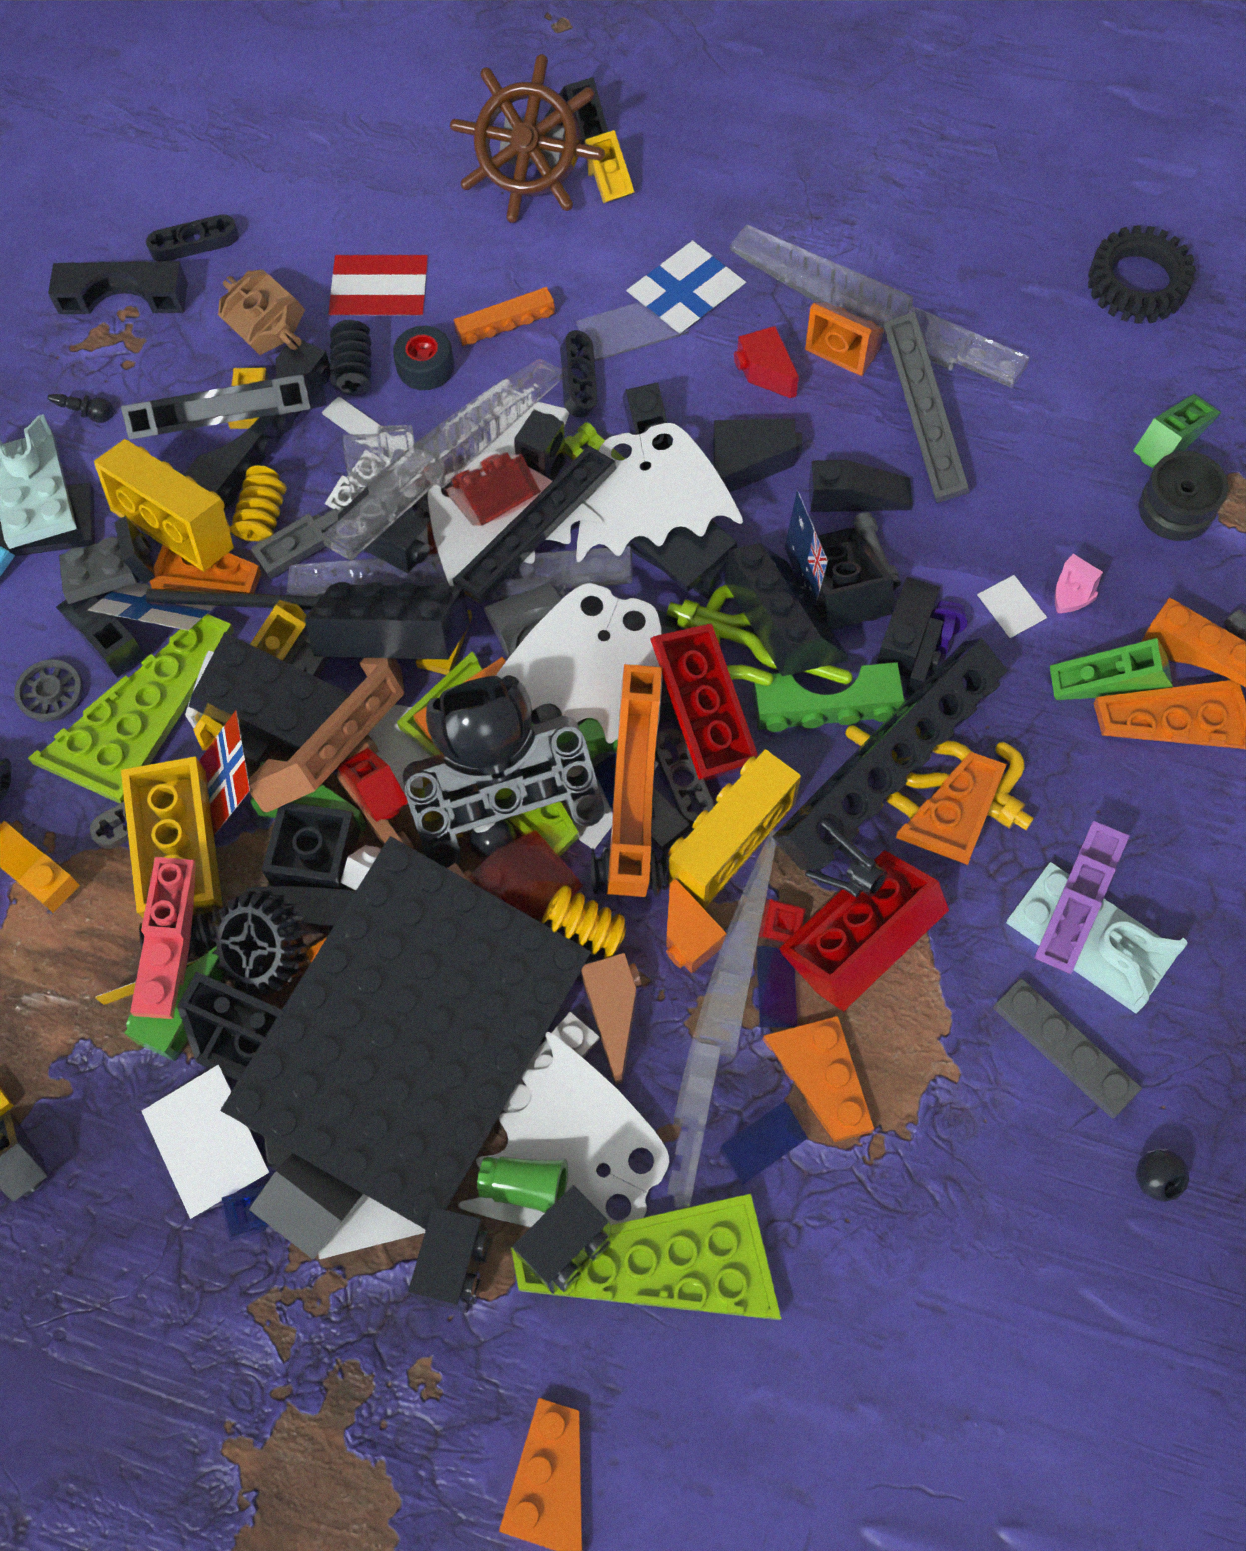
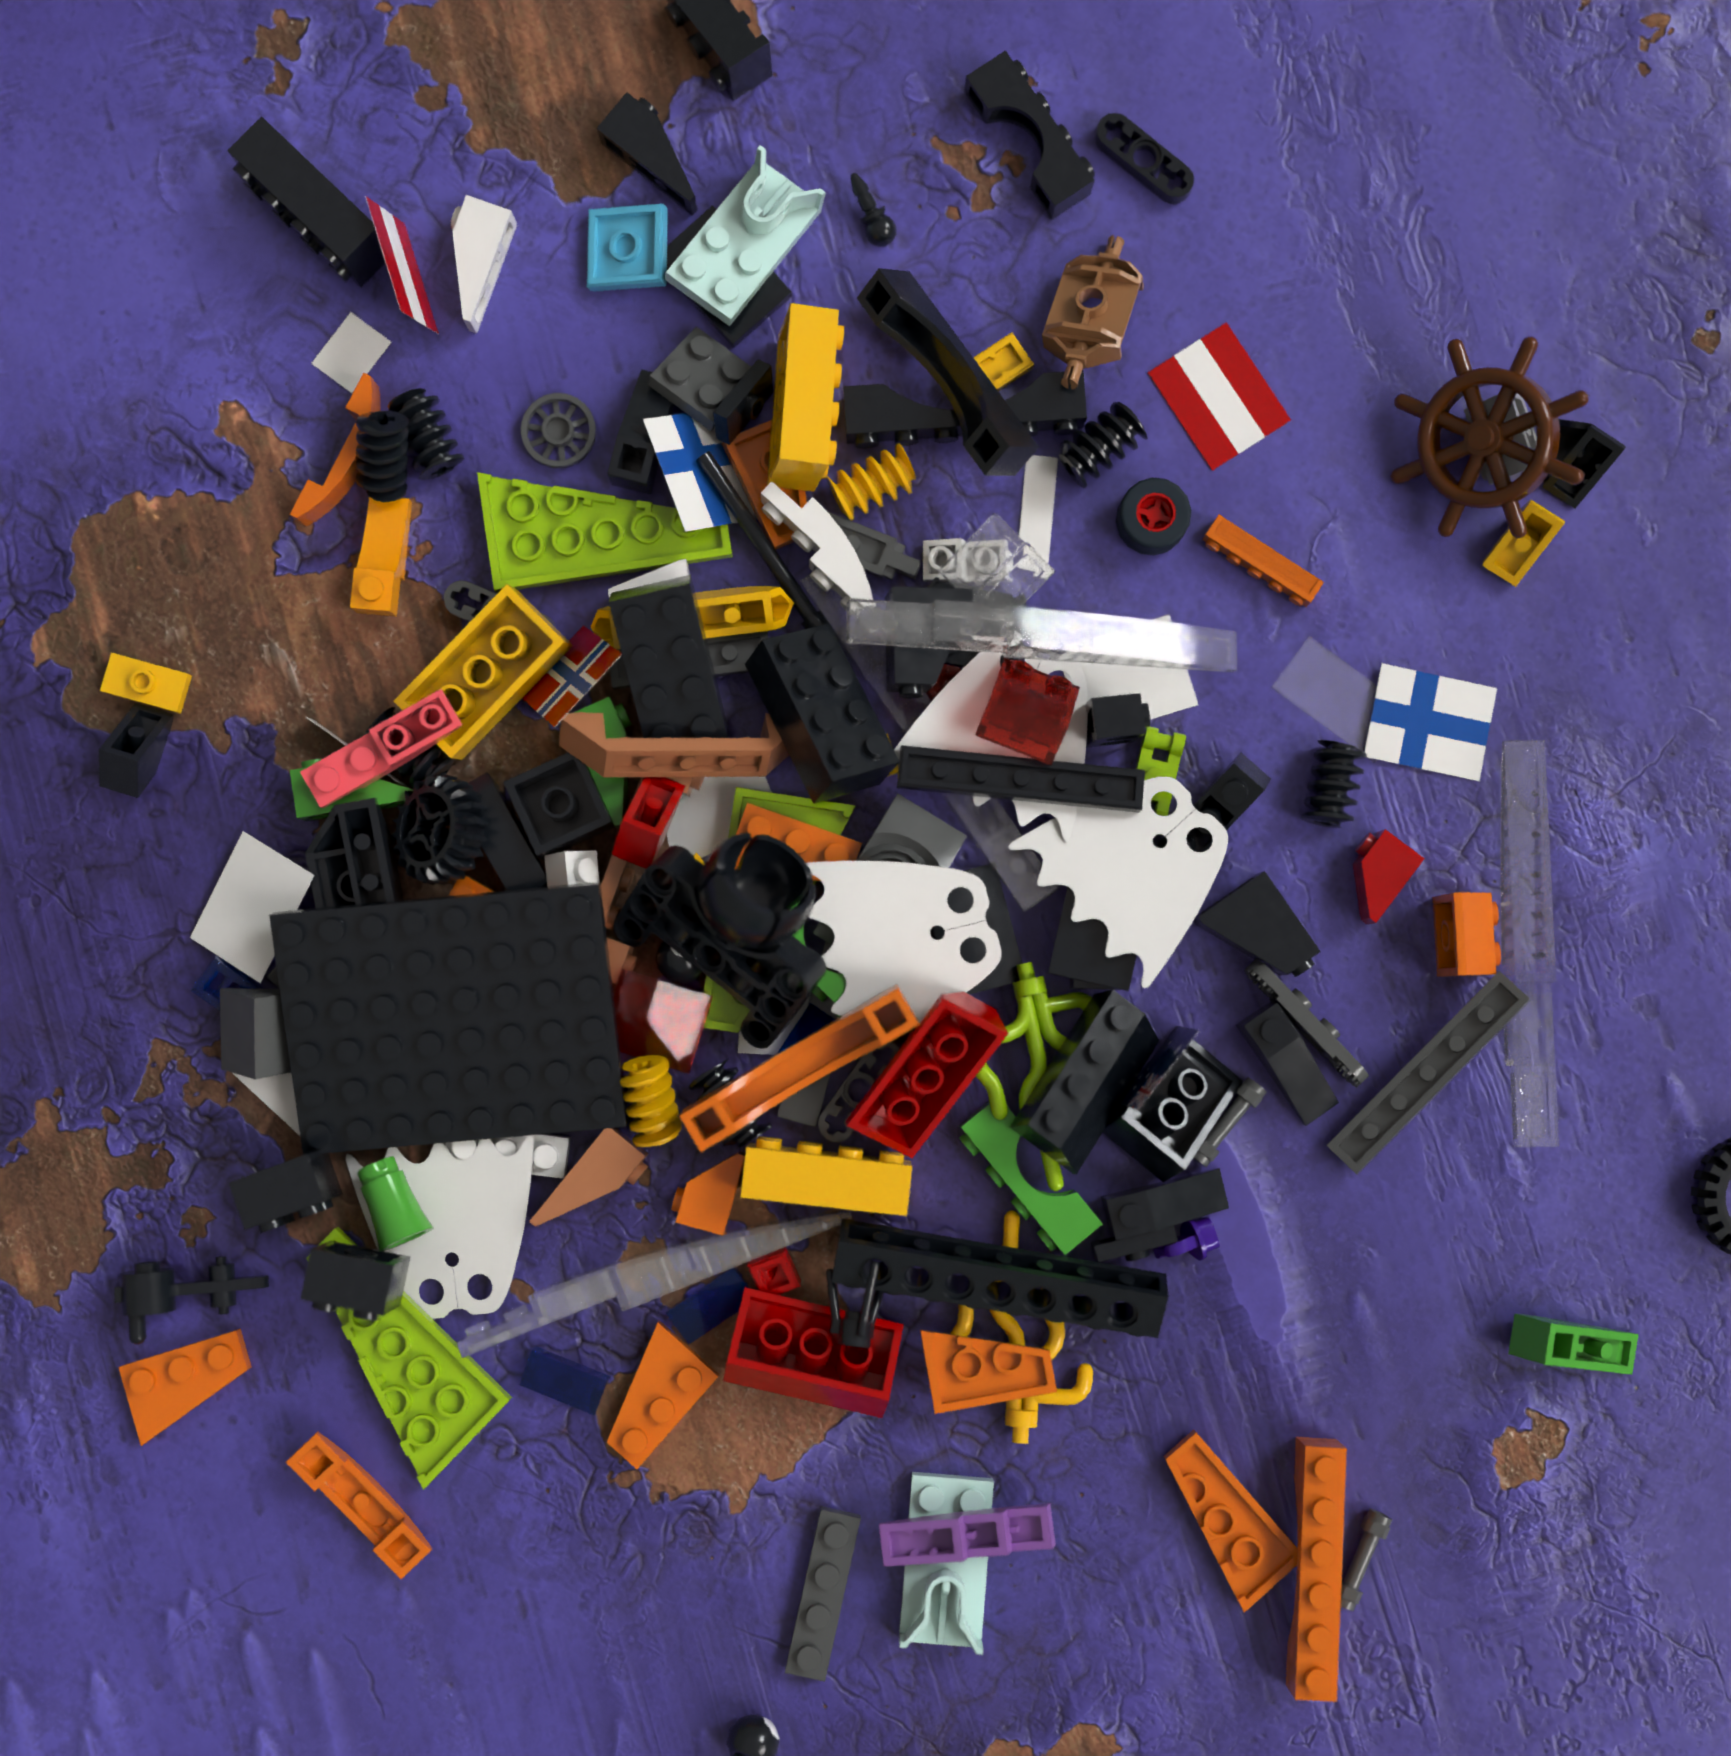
camera: 50 degrees right, 20 degrees up
black beam [560,330,597,418] -> none
white sticker [977,575,1047,638] -> none
bright green slope [1050,638,1173,700] -> none
bright pink tile [1054,554,1103,613] -> none
pearl dark grey wheel [1138,451,1229,541] -> none
none -> black piece [114,1256,269,1345]
none -> orange slope [286,1431,432,1579]
none -> white slope [761,481,875,622]
none -> dark grey plate [1244,959,1369,1088]
none -> black piece [1301,740,1368,828]

